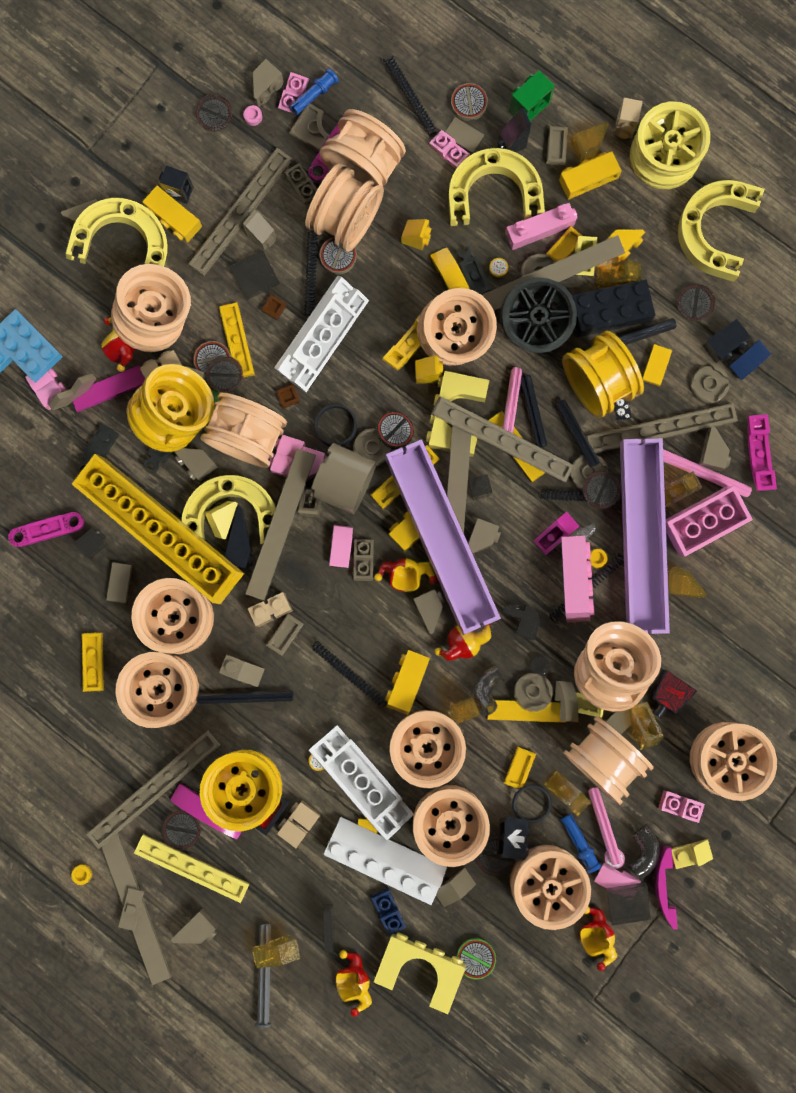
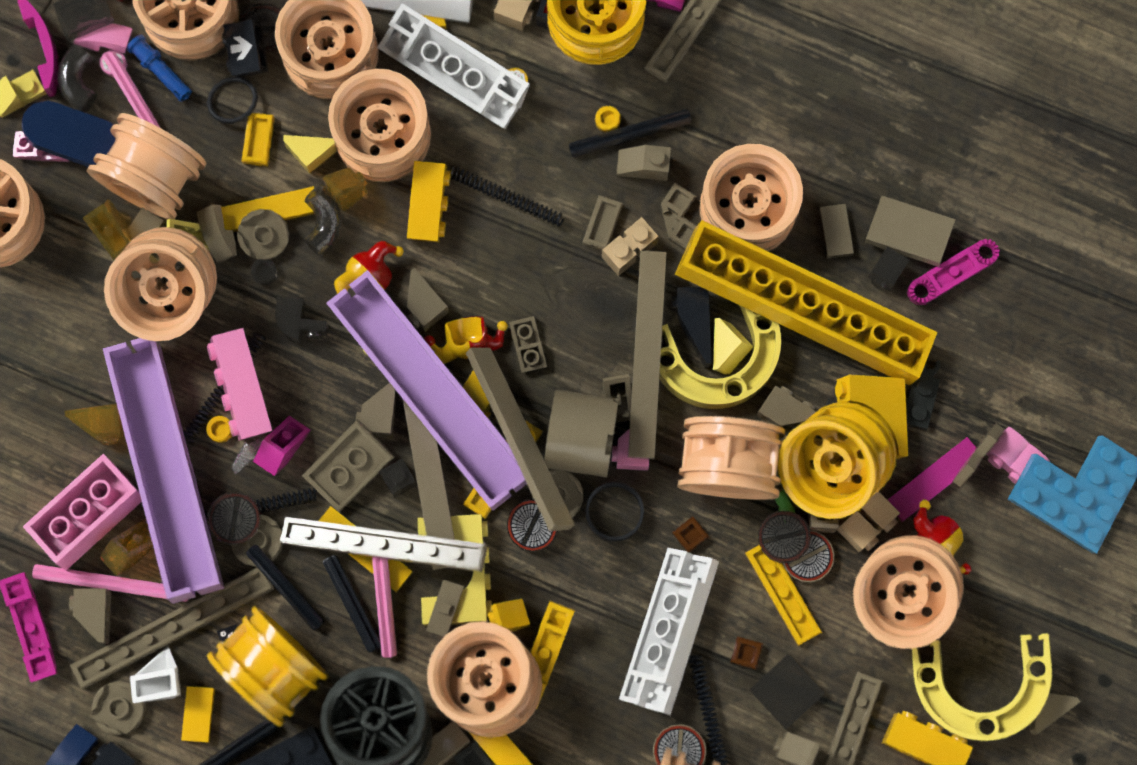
camera: 160 degrees right, 5 degrees down
yellow tile [82,633,104,692] -> none
light nougat wheel [116,652,199,728] -> none
bright pink brick [269,435,306,478] -> none
bright pink slope [329,525,353,568] -> none
clear yellow slope [544,771,591,816] -> none
torso [650,670,697,719] -> none
none -> dark blue tile [21,101,116,167]
none -> white slope [130,646,180,703]
none -> light yellow slope [283,135,337,174]
none -> dark tan tile [302,419,395,512]
none -> dark tan piece [426,580,464,637]
none -> dark tan tile [466,348,575,531]
none -> yellow tile [595,106,621,133]
none -> dark tan tile [661,183,696,250]
none -> yellow arch [835,375,908,459]
none -> dark tan tile [865,196,956,267]

